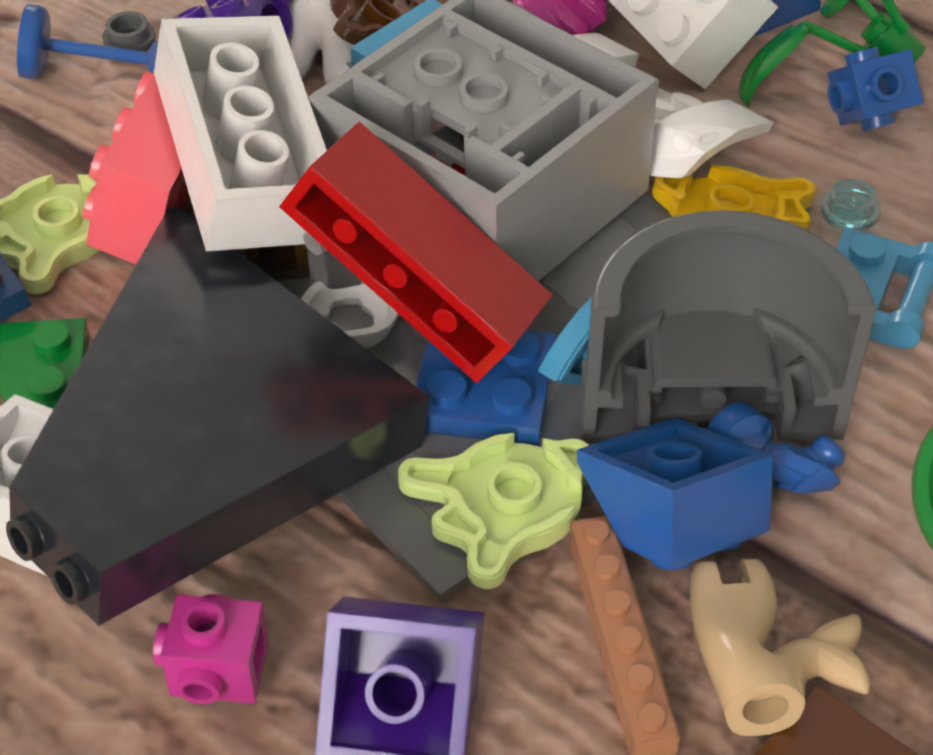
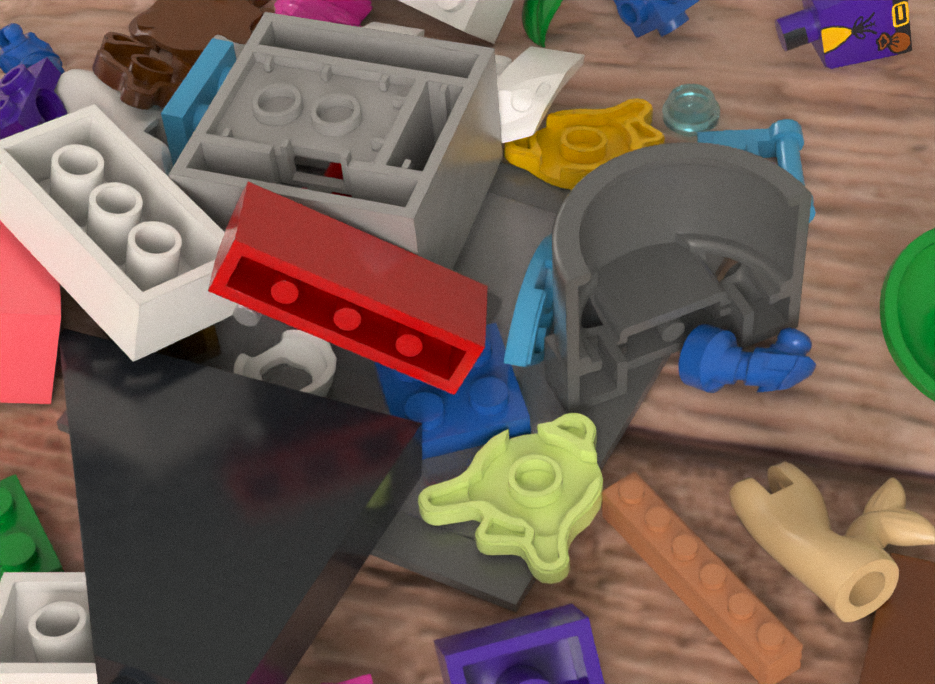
camera: 20 degrees left, 0 degrees up
blue slope [577,417,773,570] -> none

